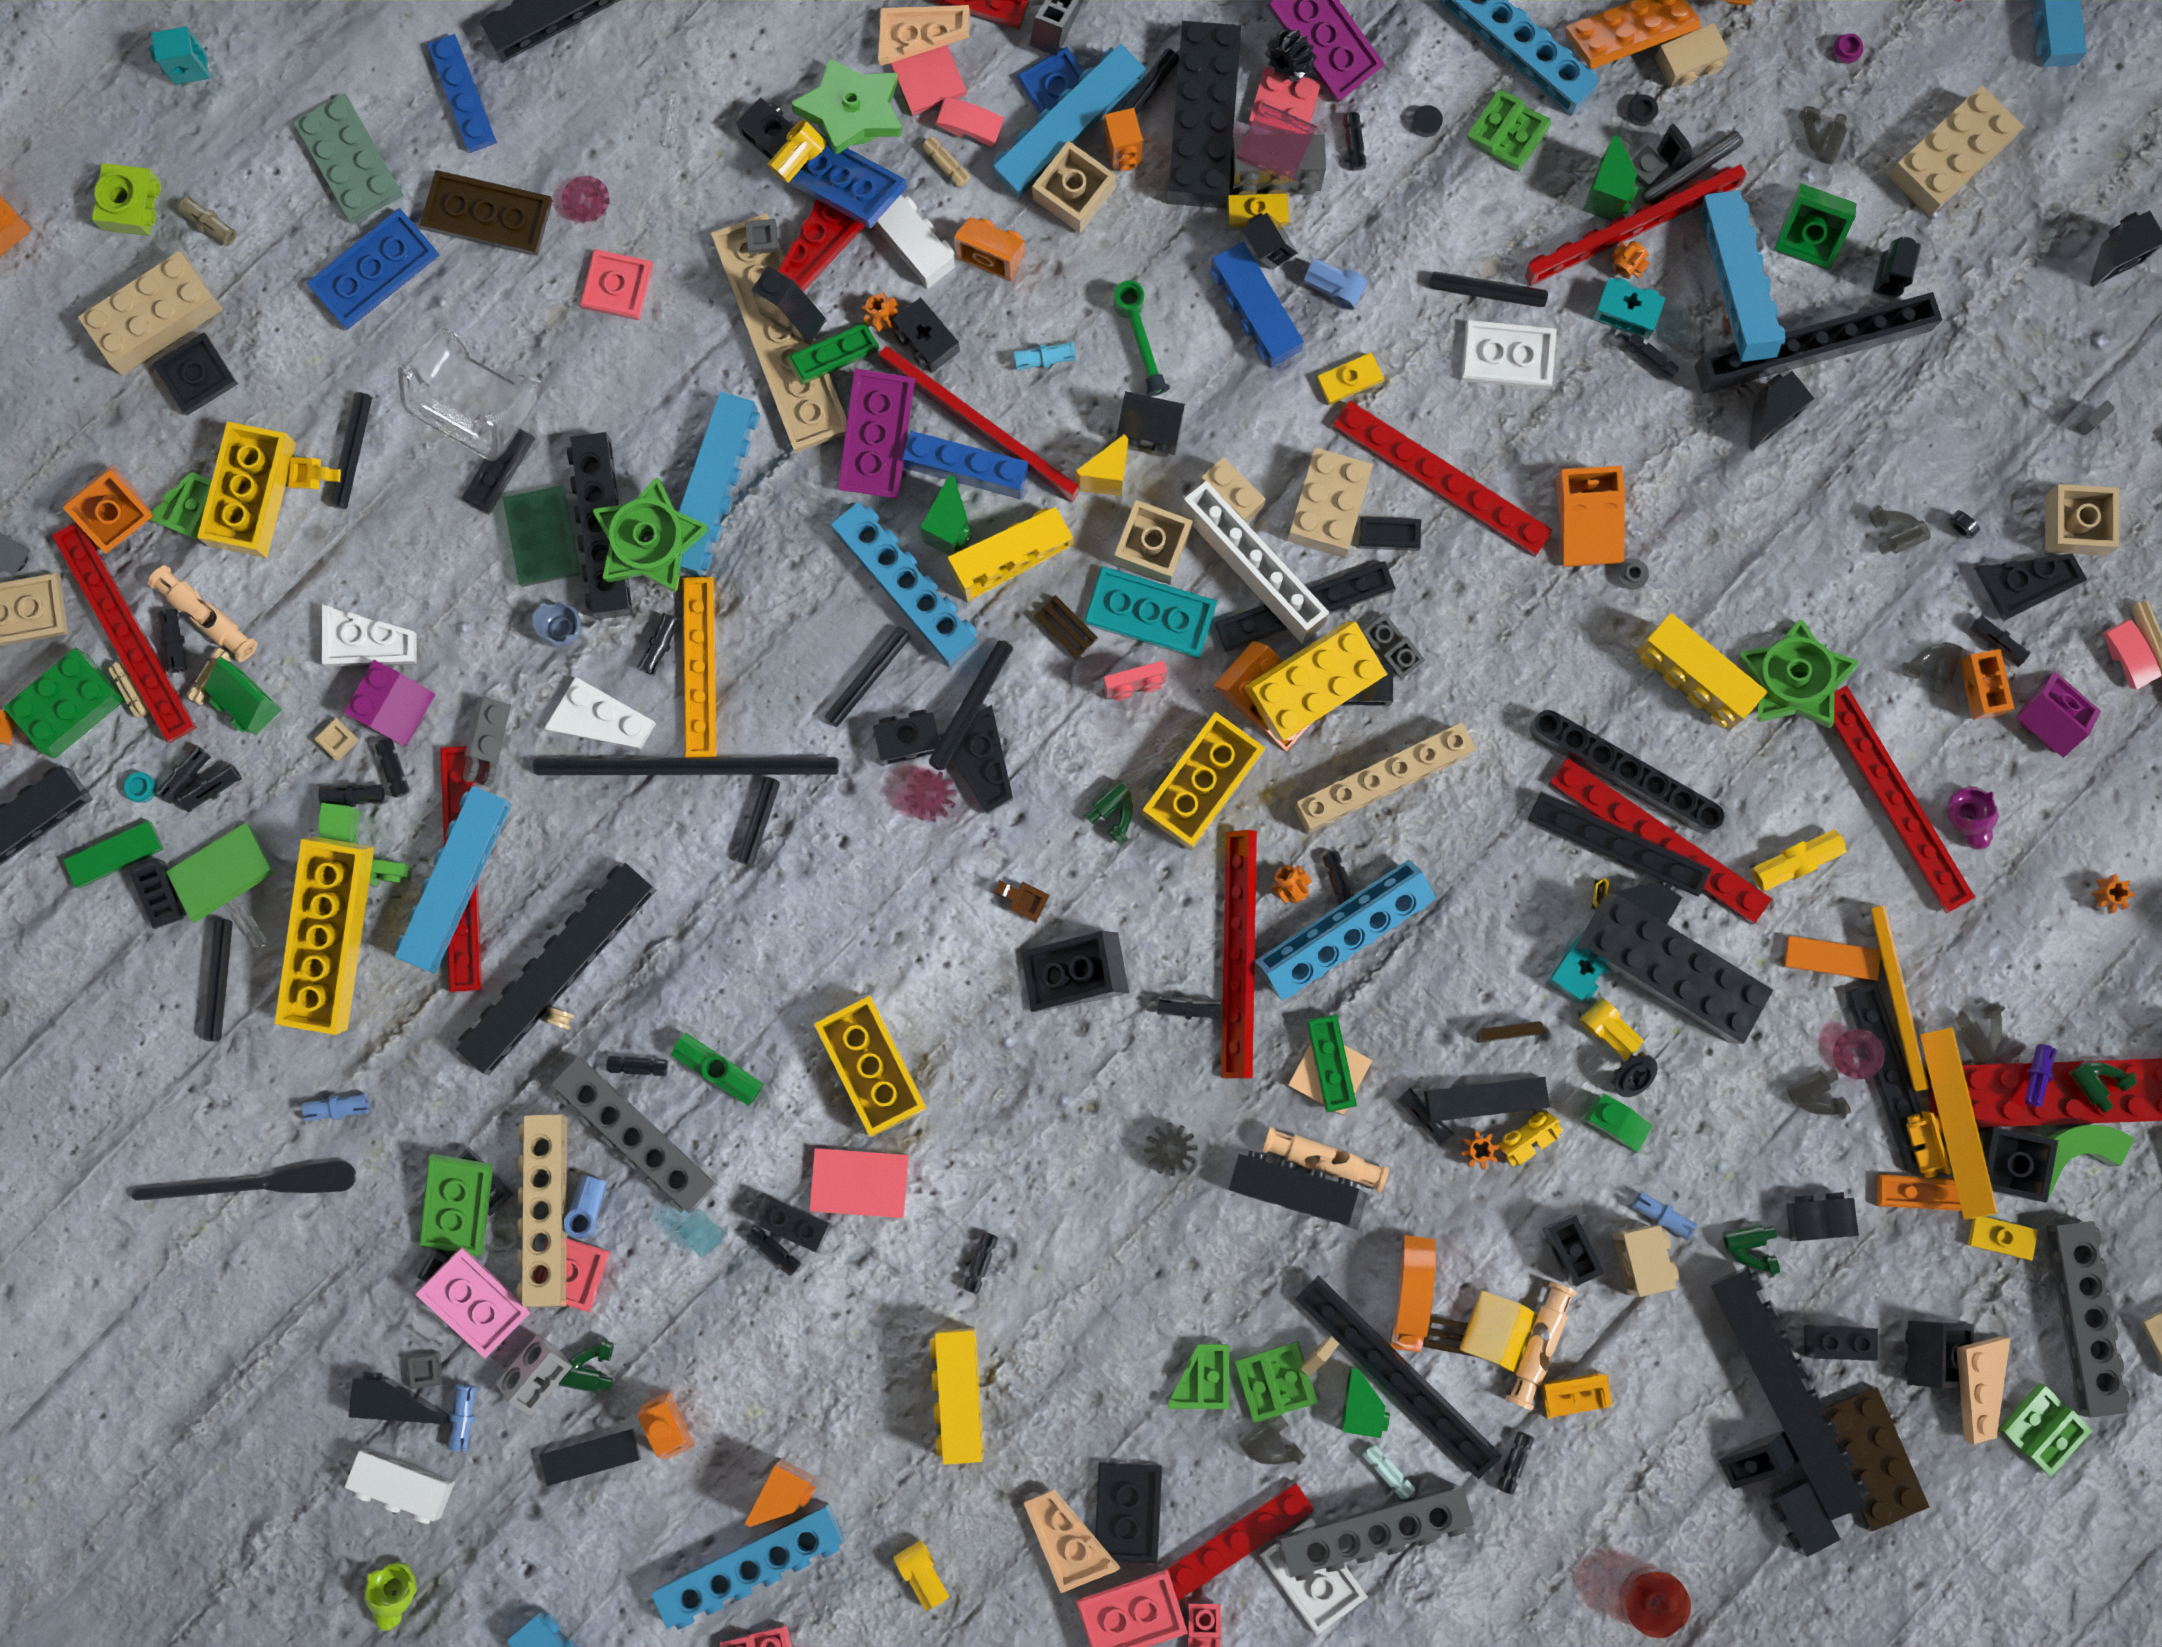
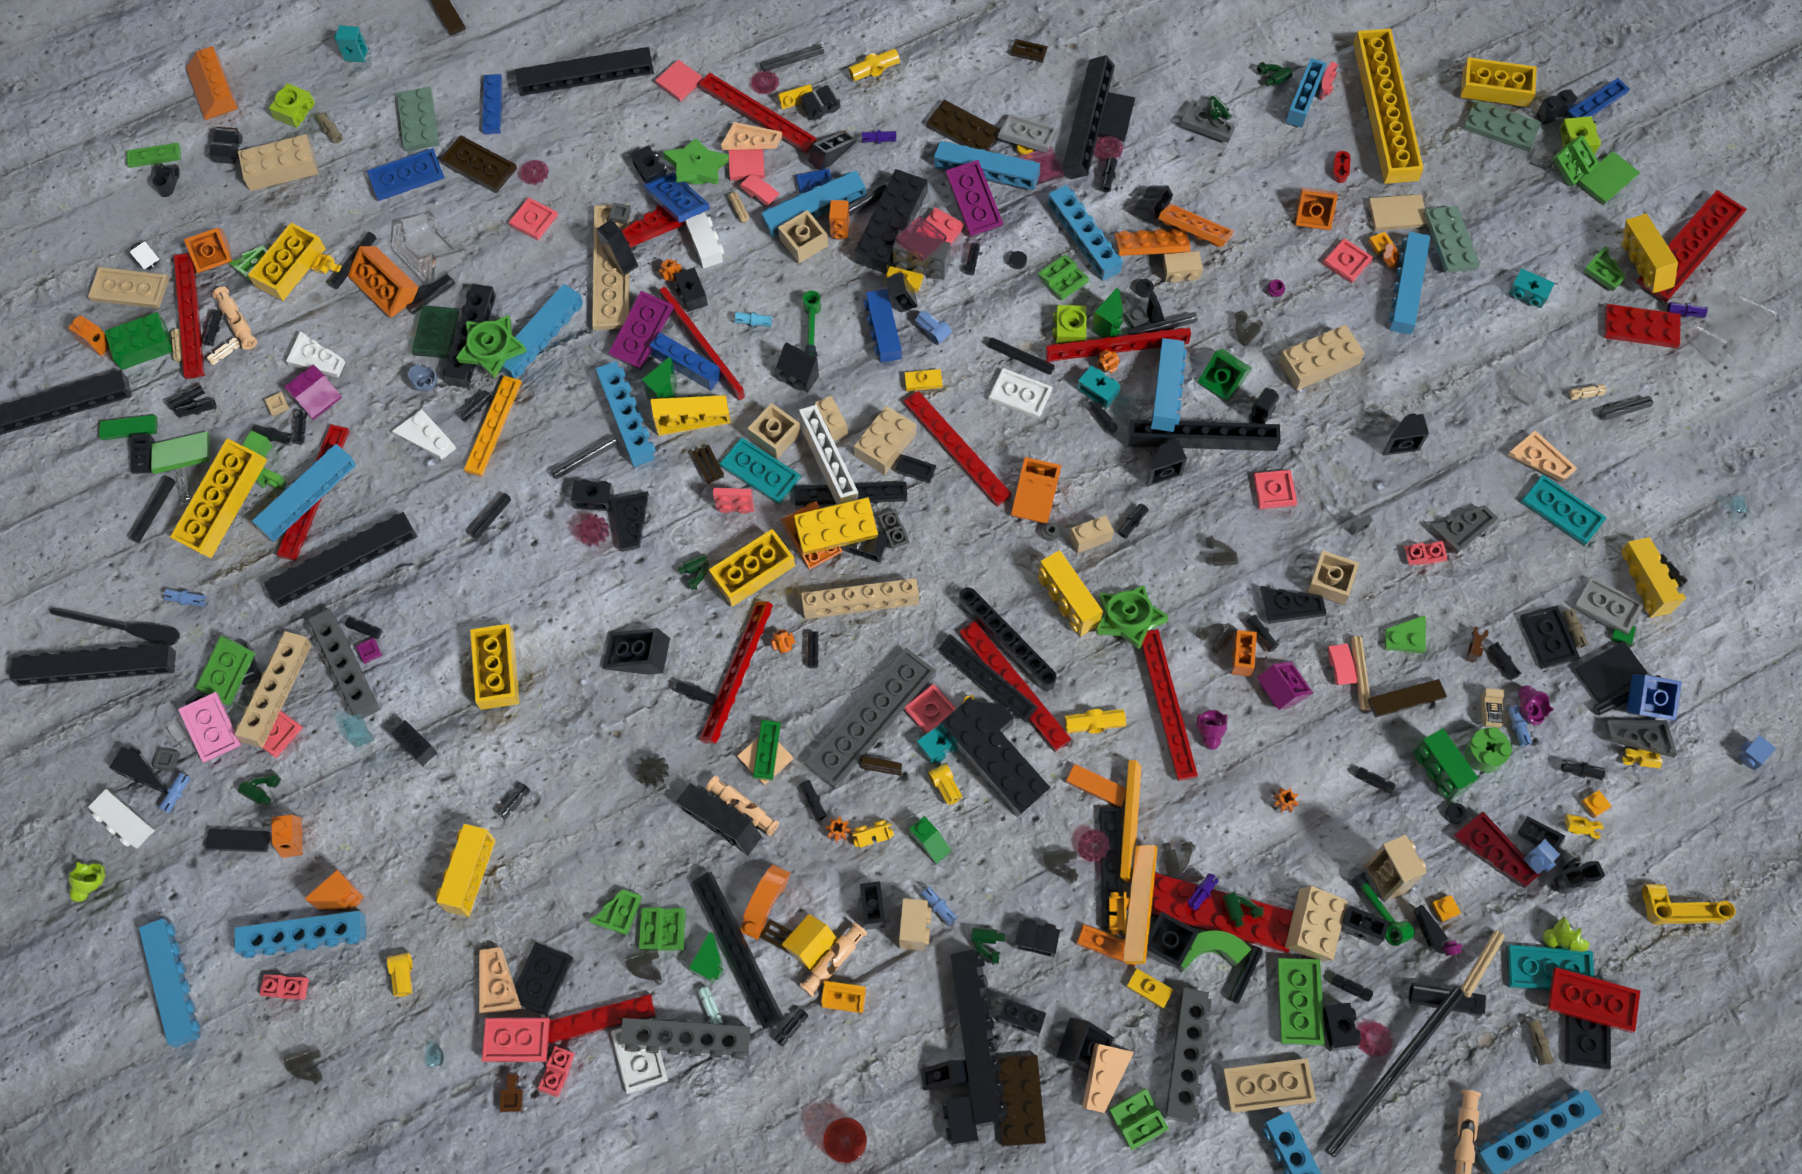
camera: 20 degrees right, 15 degrees down
teal tile [123,772,157,803] -> none
black plate [152,332,238,416] -> none
green slope [204,657,282,735] -> none
dark grey hinge [463,697,511,787] -> none
light grey brick [496,1334,572,1416] -> none
black axle [533,757,839,775] -> none
tan bush [543,1007,575,1030] -> none
medium blue piece [564,1175,608,1239] -> none
green piece [671,1032,764,1106] -> none
black axle [746,1225,801,1276] -> none
yellow piece [767,119,827,183] -> none
green tile [786,322,880,385] -> none
coral tile [809,1148,909,1218] -> none
black axle [929,640,1013,770] -> none
orange slope [954,217,1026,282] -> none
reddish brown plate [993,880,1050,923] -> none
yellow slope [1076,434,1128,496] -> none
dark azure brick [1255,860,1436,1001] -> none
black gear [1265,28,1317,83] -> none
tan tile [1301,1336,1339,1377] -> none
black tile [1424,1077,1550,1123] -> none
black gear [1611,1052,1658,1097] -> none
black tile [1949,510,1981,539] -> none
none -> black brick [9,643,176,686]
none -> black brick [209,126,243,164]
none -> orange slope [348,246,419,317]
none -> magenta tile [356,637,383,664]
none -> dark grey plate [805,648,936,789]
none -> coral tile [904,684,956,734]
none -> lime brick [1053,305,1087,344]
none -> tan brick [1070,515,1114,553]
none -> black pin [1117,503,1149,539]
none -> black axle [1228,945,1263,1004]
none -> coral tile [1253,470,1297,509]

